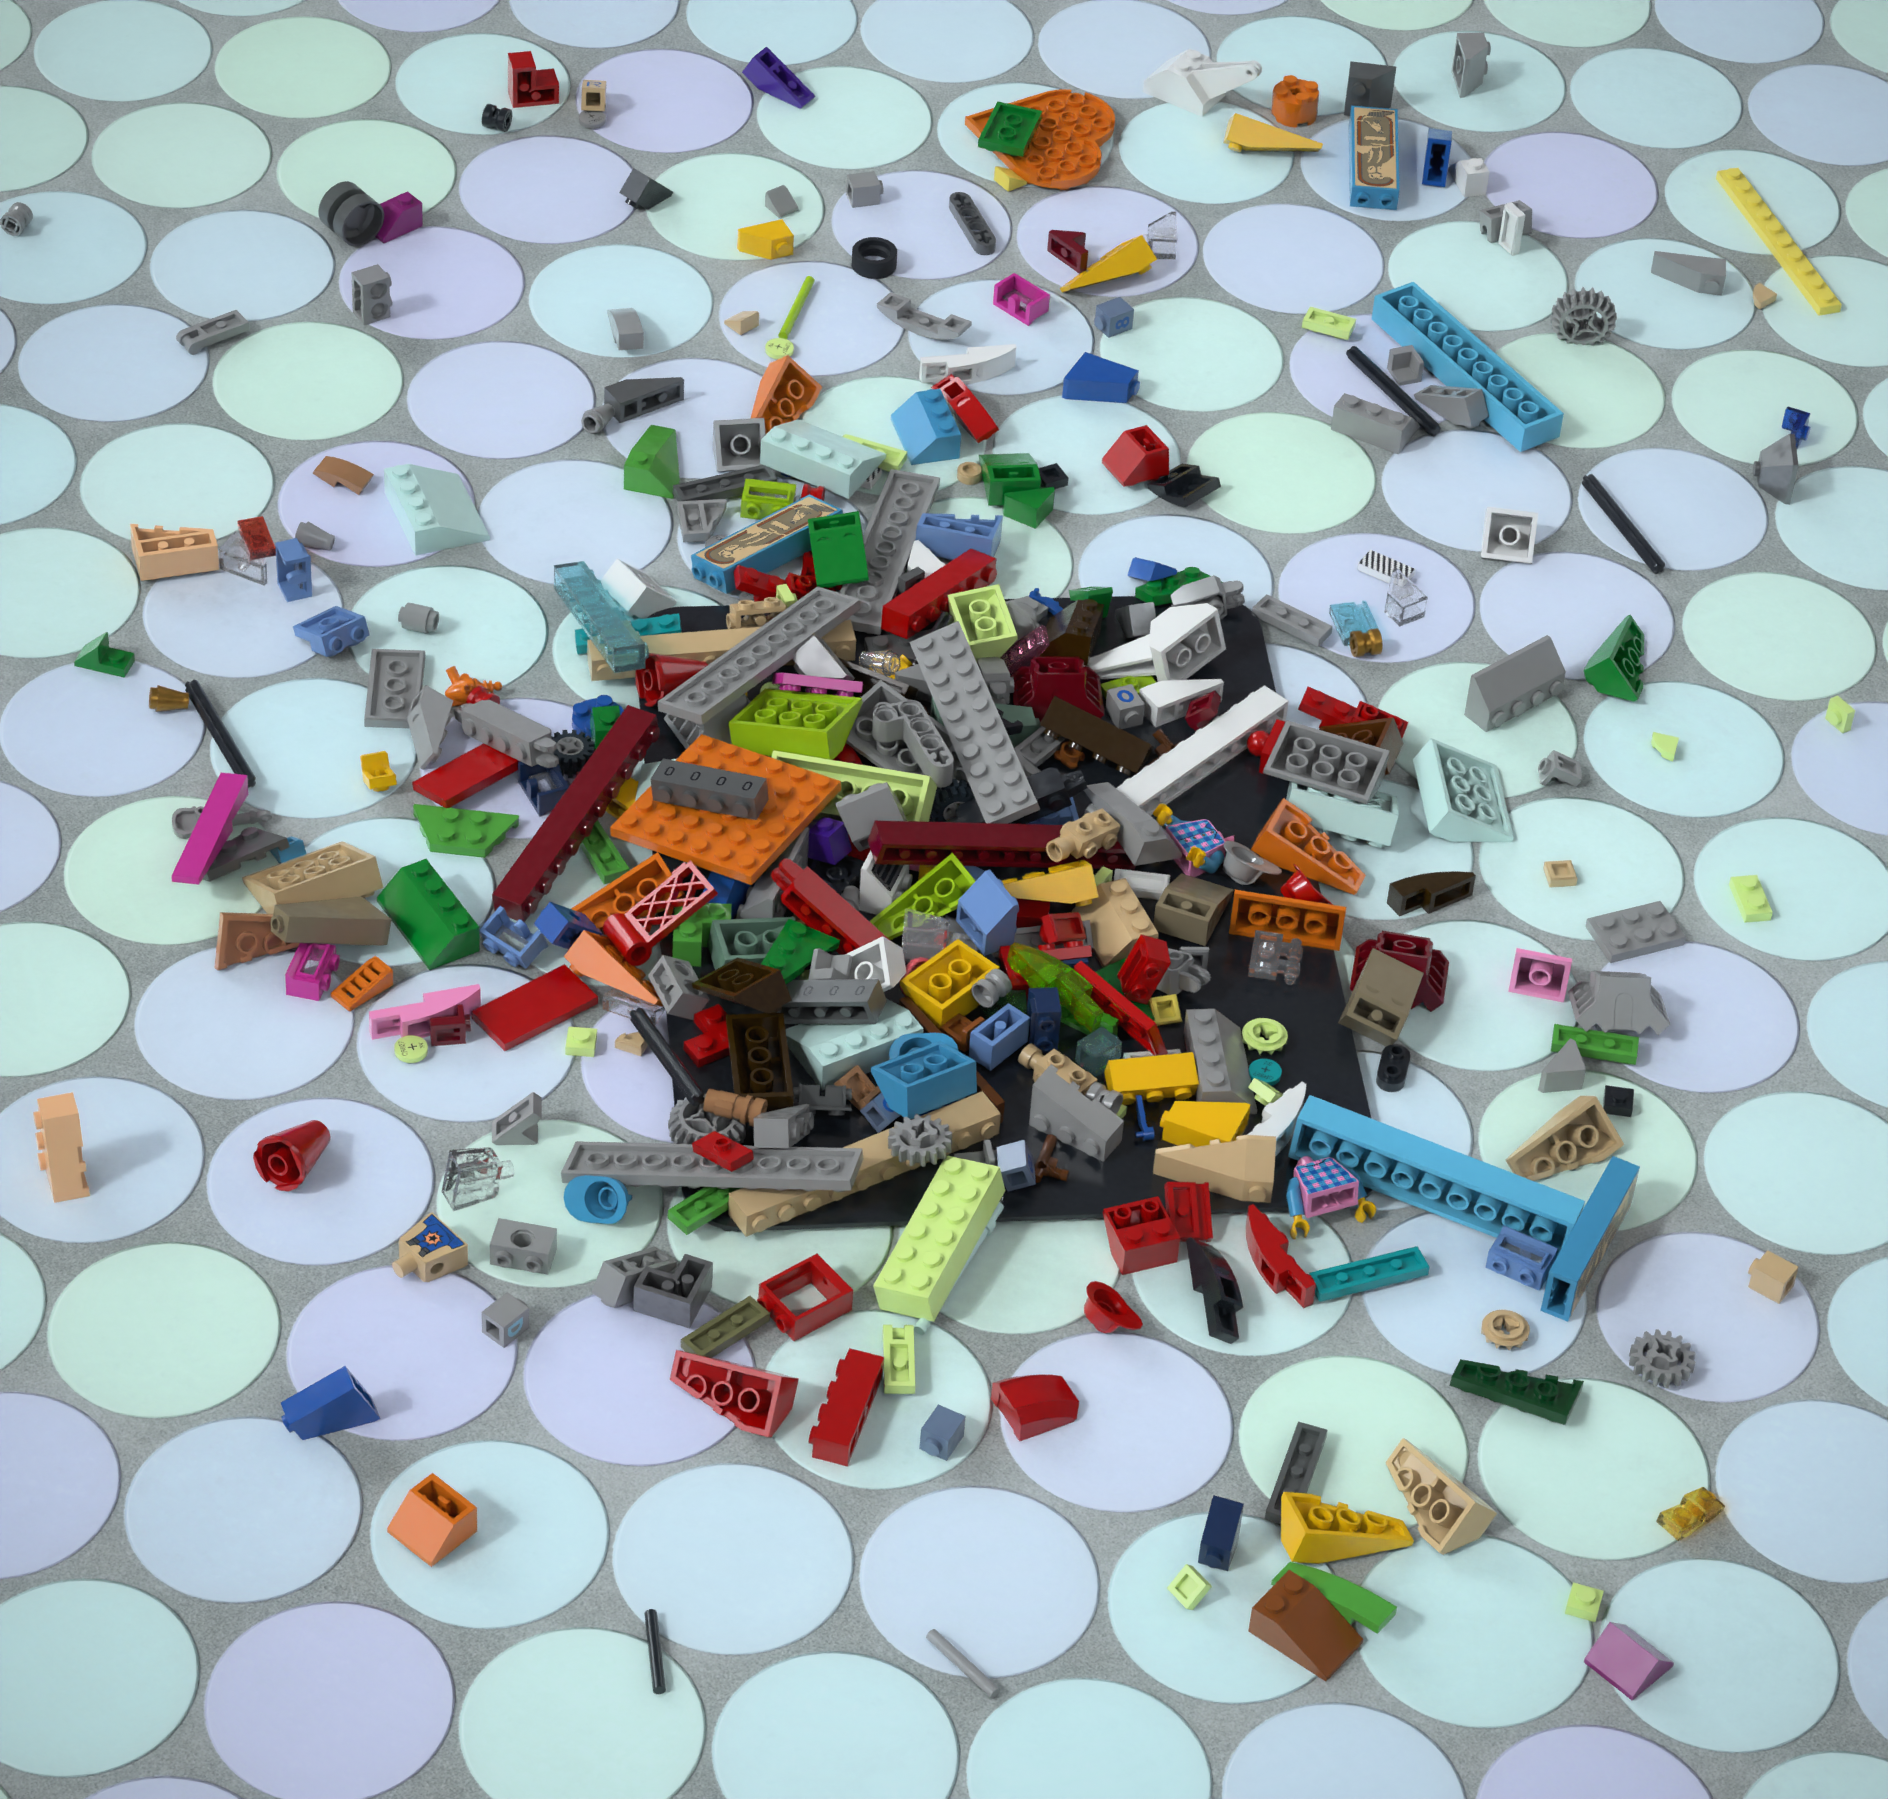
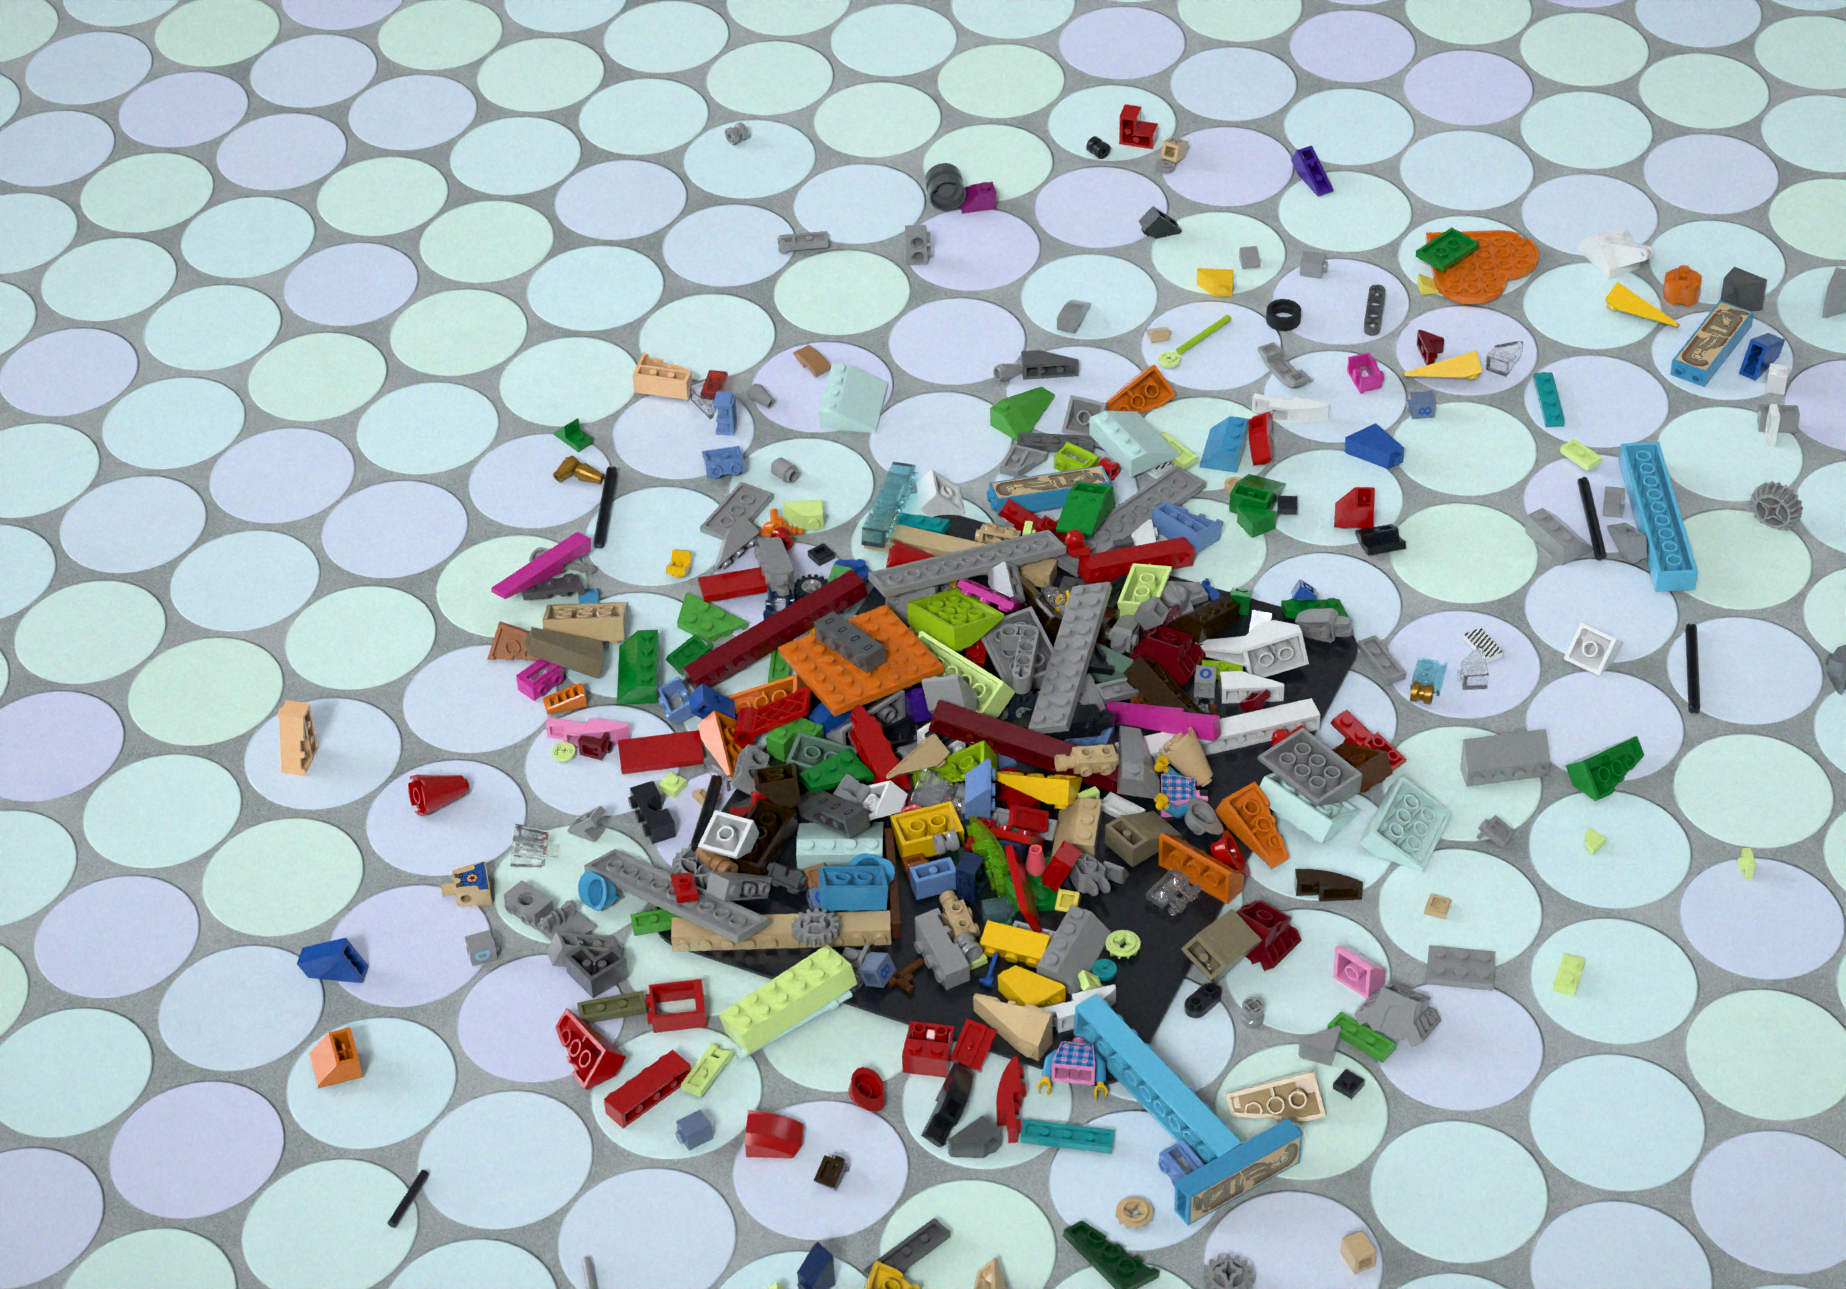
camera: 35 degrees right, 0 degrees up
none -> light grey hinge [535,900,596,941]
none -> pearl gold cone [553,455,580,482]
none -> black arch [628,781,676,844]
none -> green bracket [666,634,714,676]
none -> white slope [698,810,759,859]
none -> yellowish green slope [783,499,824,531]
none -> black tile [807,543,835,566]
none -> dark brown bracket [814,1154,850,1190]
none -> tan slope [886,733,950,779]
none -> dark grey slope [948,1116,1001,1158]
none -> coral cone [1025,844,1047,876]
none -> red tile [1062,529,1090,557]
none -> dark pink slope [1106,701,1221,742]
none -> light grey brick [1133,597,1170,630]
none -> tan cone [1158,727,1213,787]
none -> light grey wheel [1241,997,1264,1029]
none -> teal plate [1533,372,1565,427]

